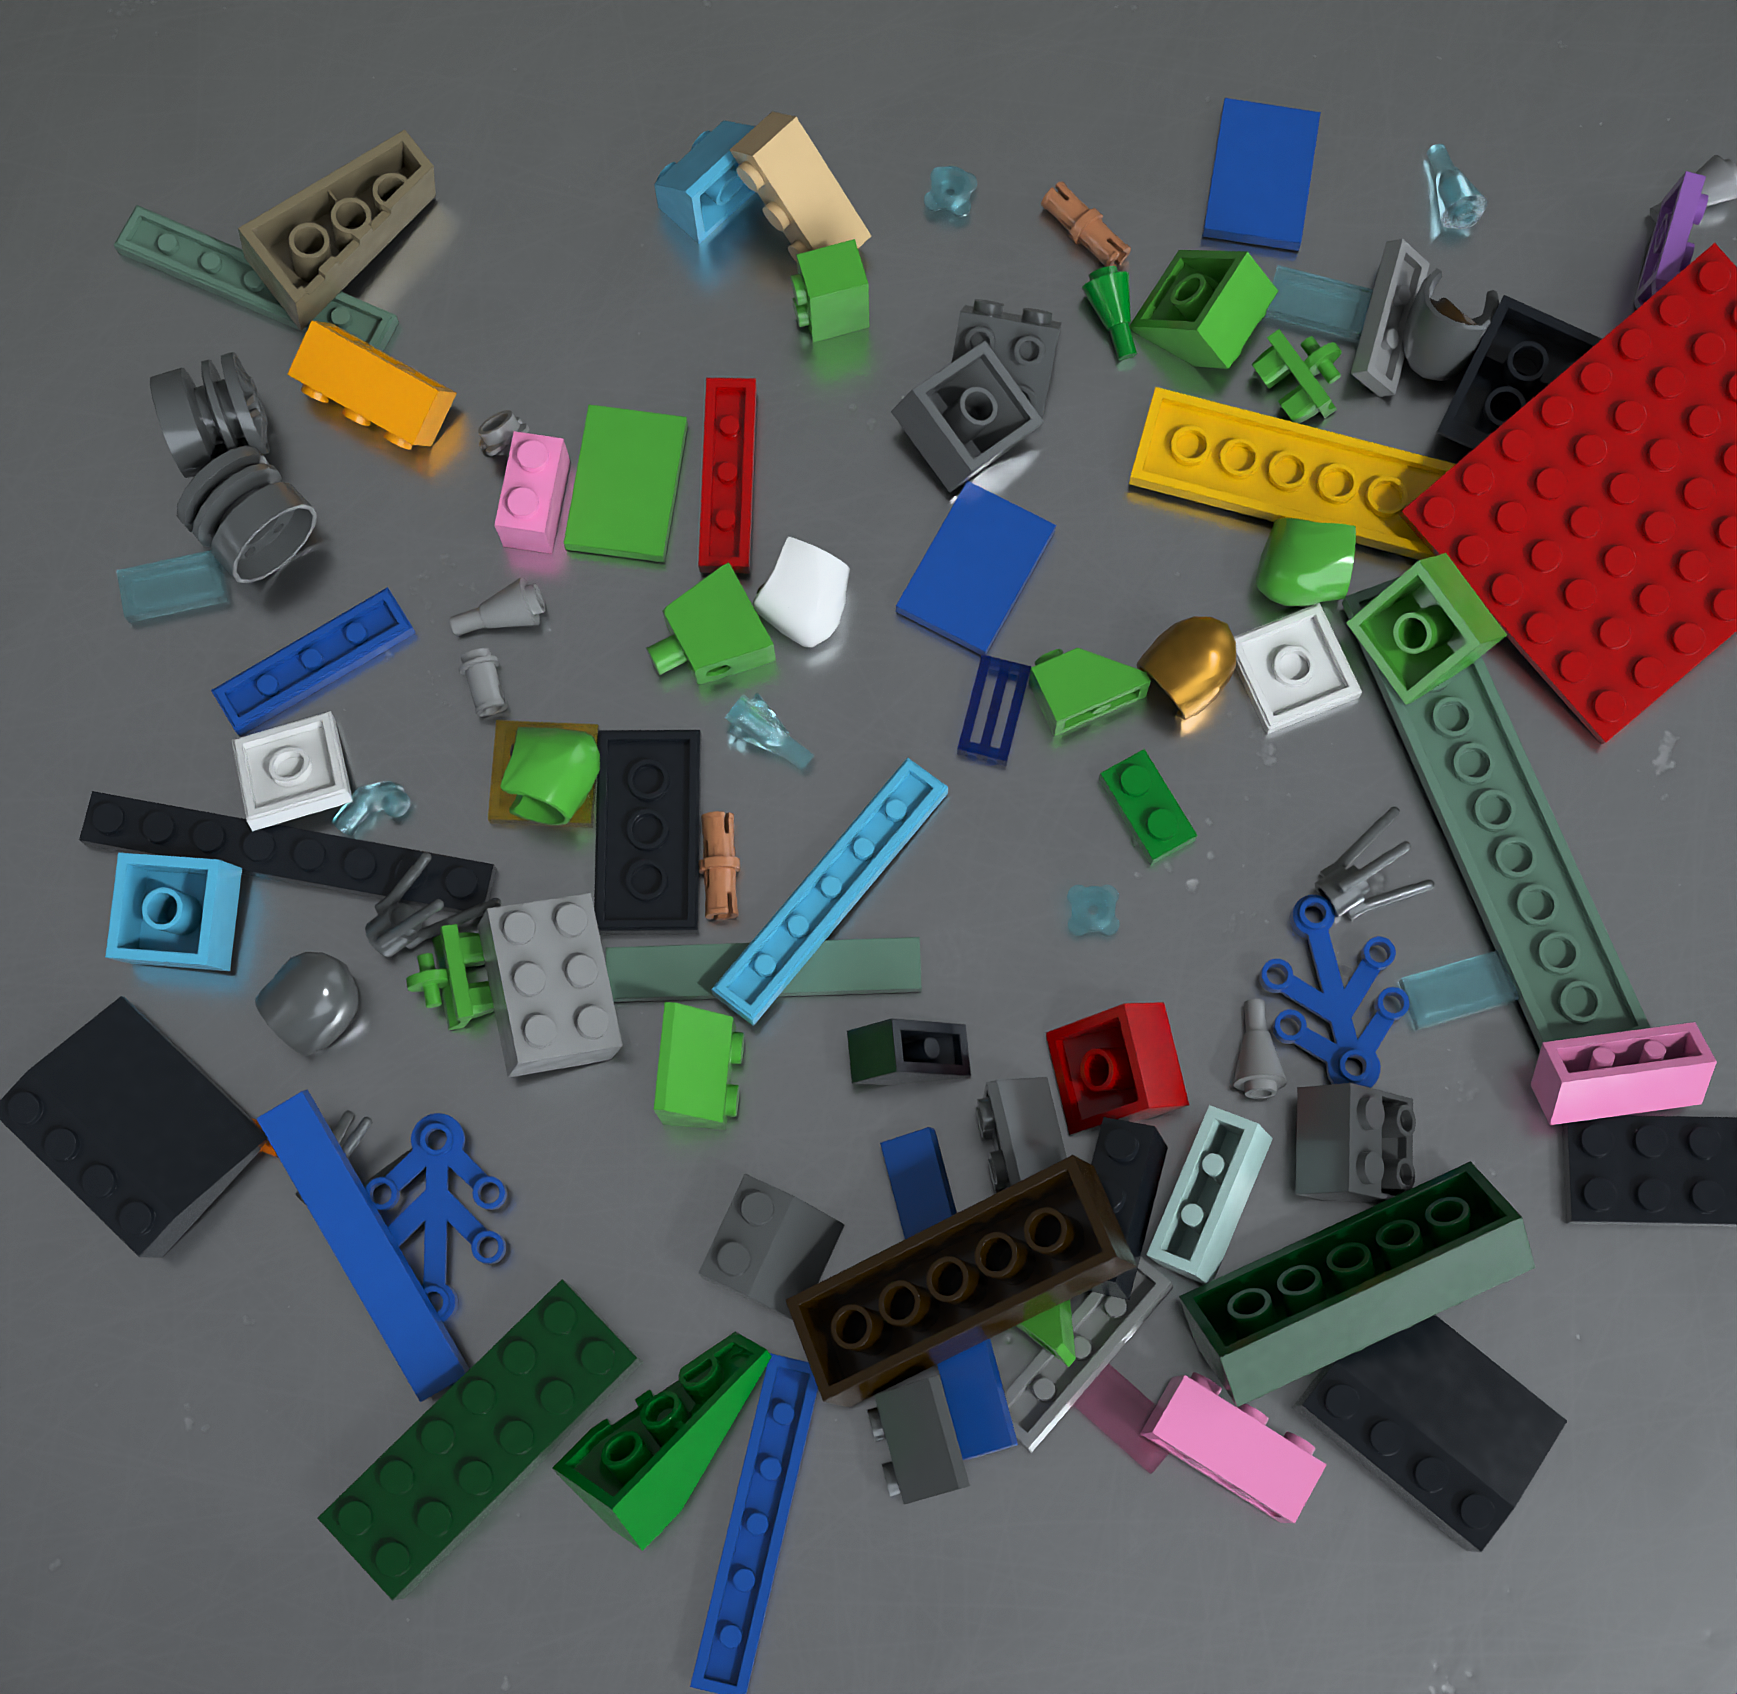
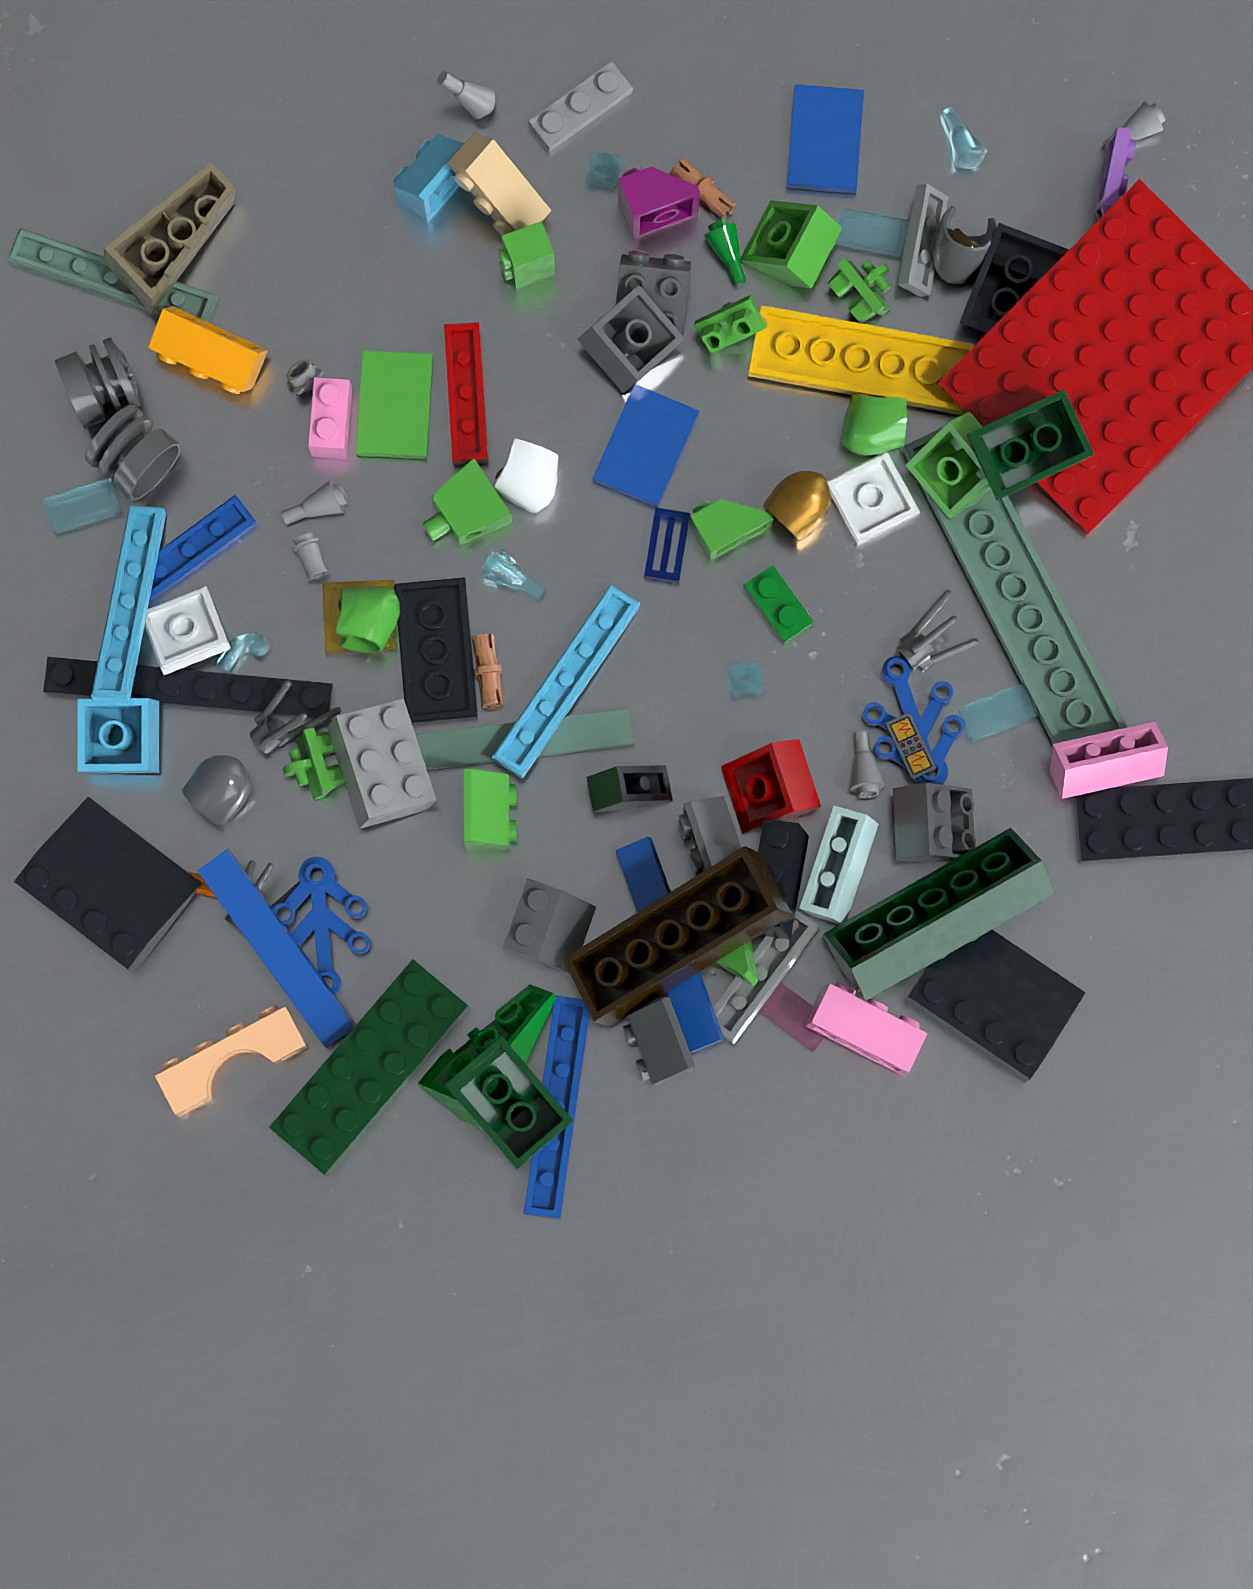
camera: 10 degrees left, 5 degrees up
none -> medium azure tile [91,505,166,705]
none -> light nougat arch [155,1005,309,1117]
none -> light grey cone [437,71,495,119]
none -> dark green slope [445,1036,574,1169]
none -> light grey plate [528,61,633,152]
none -> magenta slope [618,166,700,240]
none -> bright green hips [694,295,767,354]
none -> sticker [886,713,936,779]
none -> dark green slope [966,389,1095,501]

